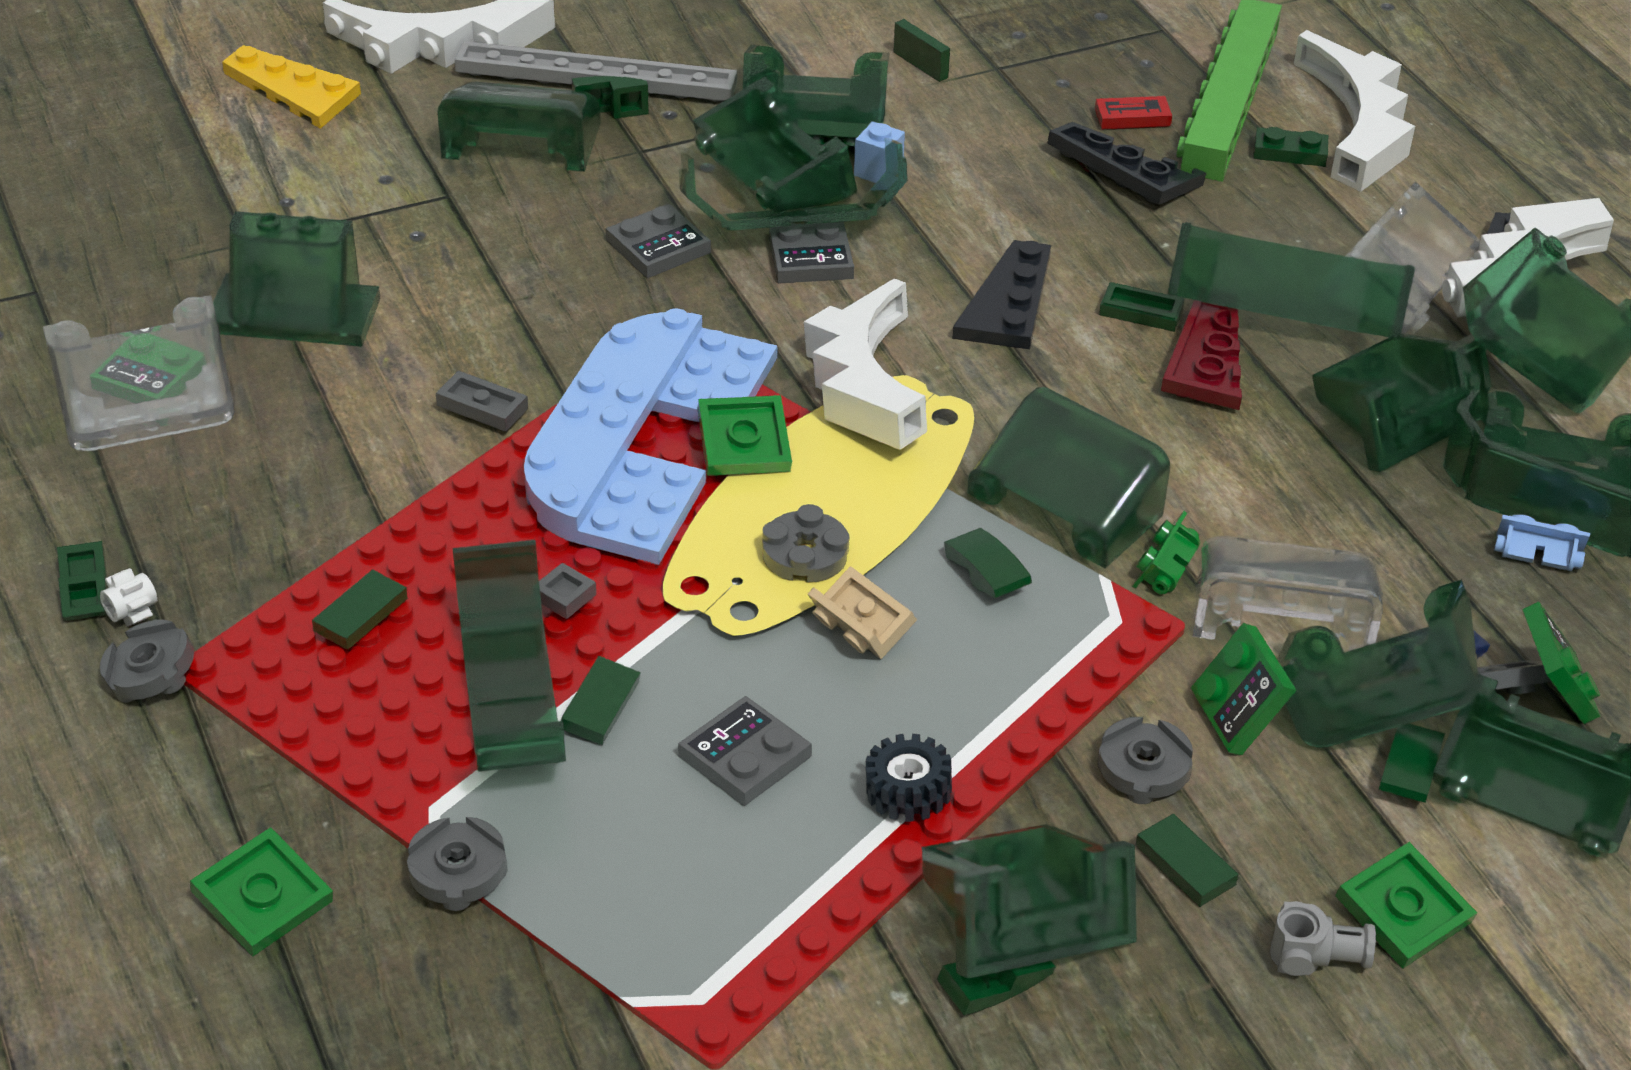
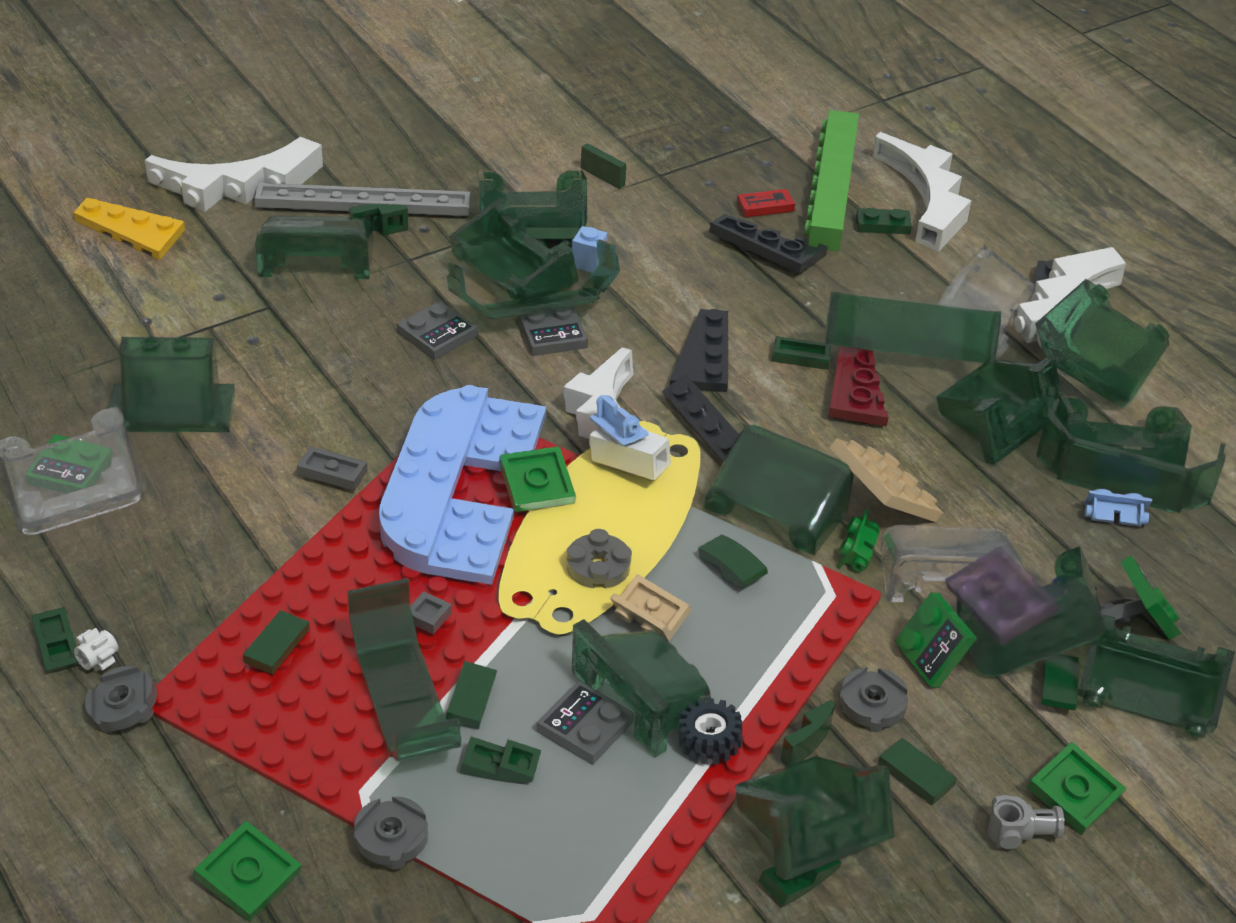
camera: 10 degrees left, 0 degrees up
none -> dark green slope [459,736,541,782]
none -> clear green windscreen [572,619,711,757]
none -> light blue hinge [589,395,649,446]
none -> black plate [662,374,751,469]
none -> dark green slope [781,700,835,769]
none -> tan plate [829,438,943,522]
none -> clear purple plate [945,546,1059,645]

